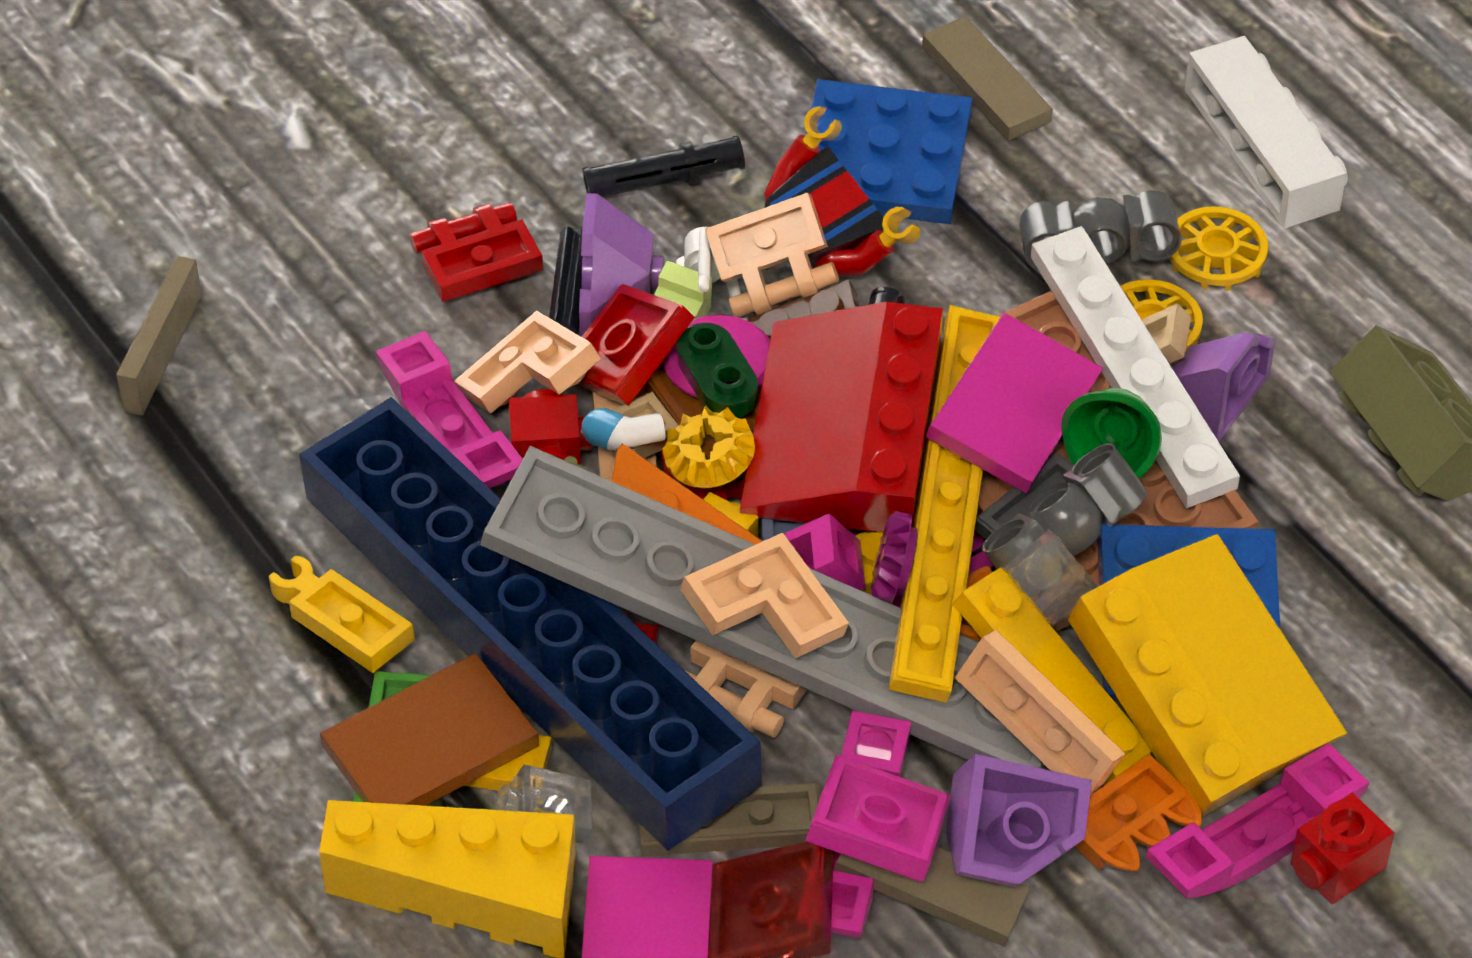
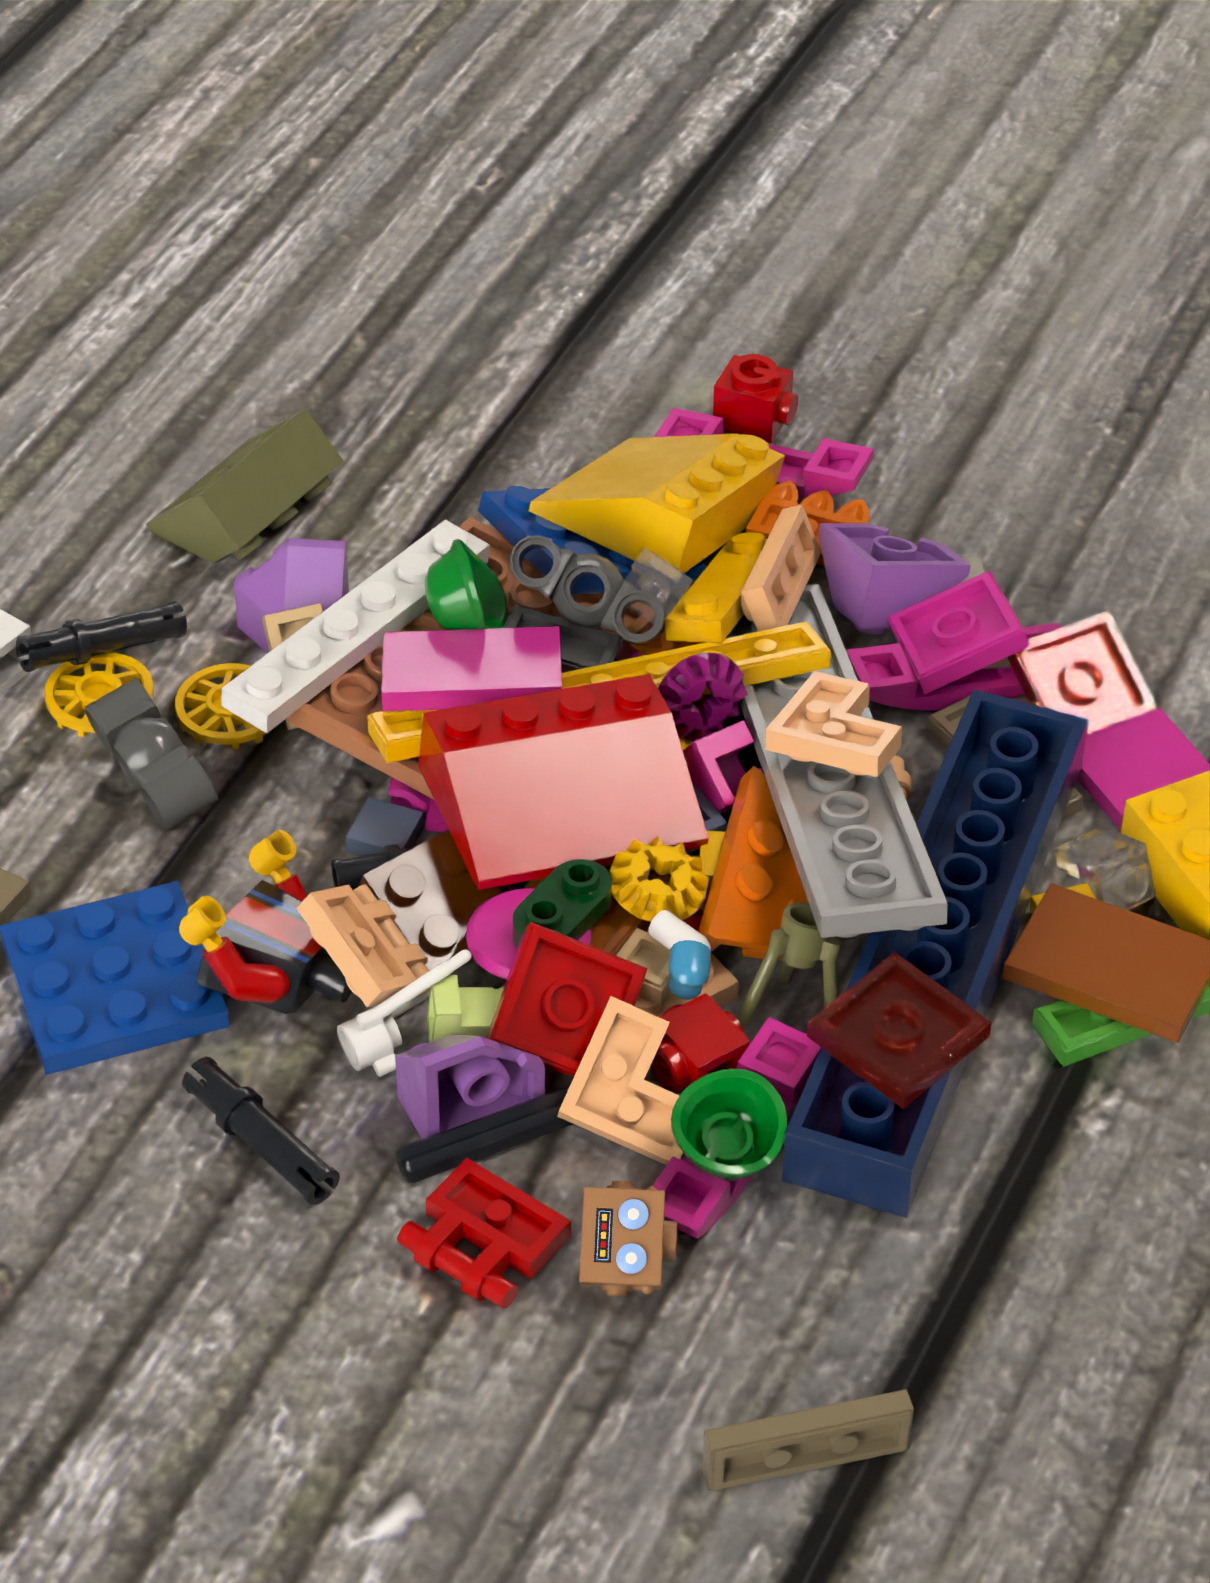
camera: 120 degrees left, 5 degrees down
yellow plate [269,556,415,673] -> none
none -> black pin [16,601,187,672]
none -> medium nougat head [579,1181,677,1297]
none -> green helmet [671,1069,787,1181]
none -> clear red tile [807,952,992,1109]

